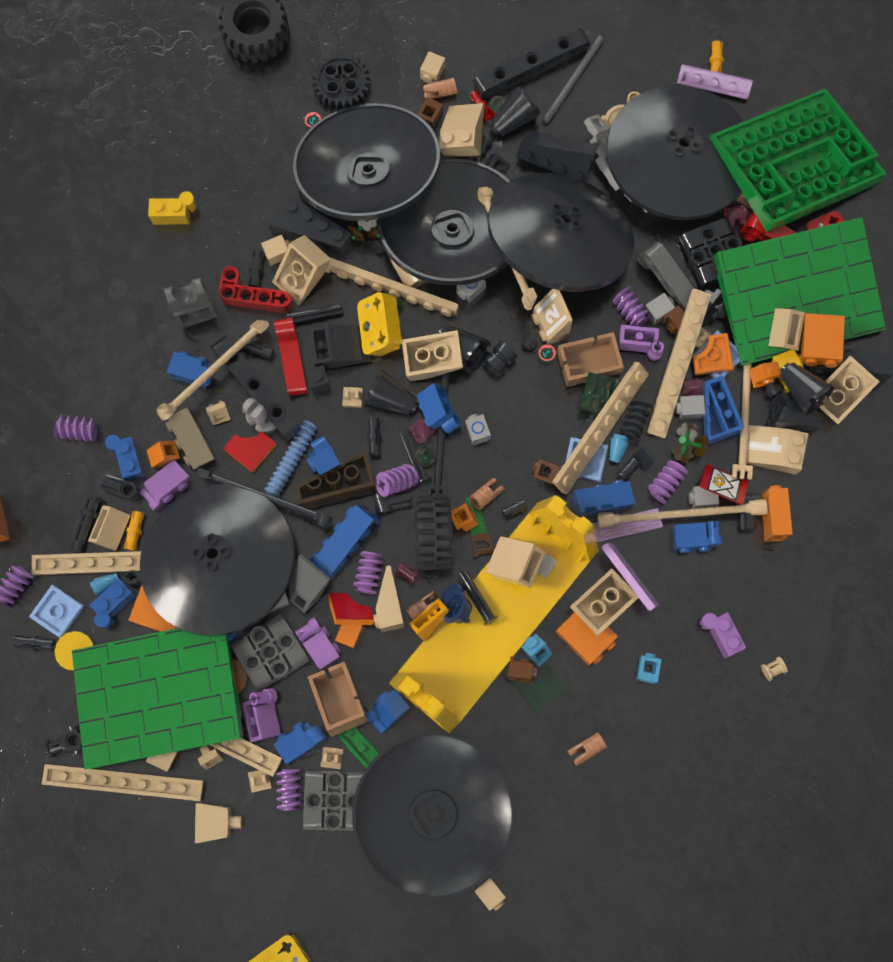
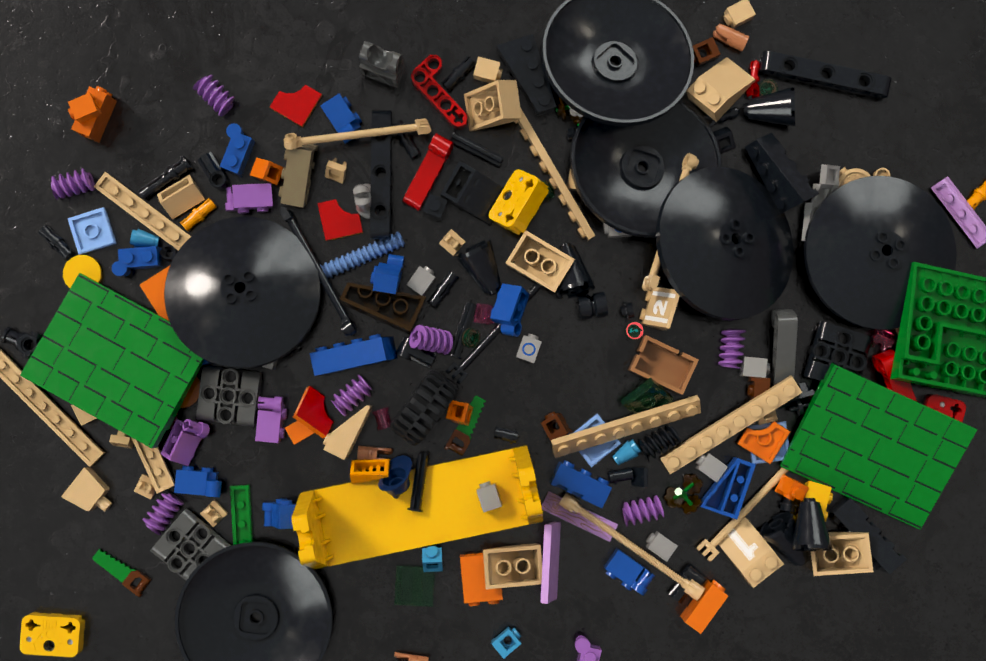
camera: 30 degrees right, 10 degrees up
dark grey slope [288,554,330,613] -> none
medium nougat piece [308,662,368,737] -> none
nougat hinge [469,478,505,510] -> none
tan brick [485,536,545,588] -> none
reddish brown brick [507,656,538,684] -> none
dark grey piece [542,35,604,124] -> none
medium lavender hinge [618,325,664,361] -> none
clear pink tile [682,378,704,396] -> none
sticker [700,464,749,505] -> none
tan brick [768,308,805,350] -> none
orange brick [801,313,845,368] -> none
none -> piece [92,549,151,597]
none -> red tile [270,84,323,128]
none -> light grey brick [407,266,436,296]

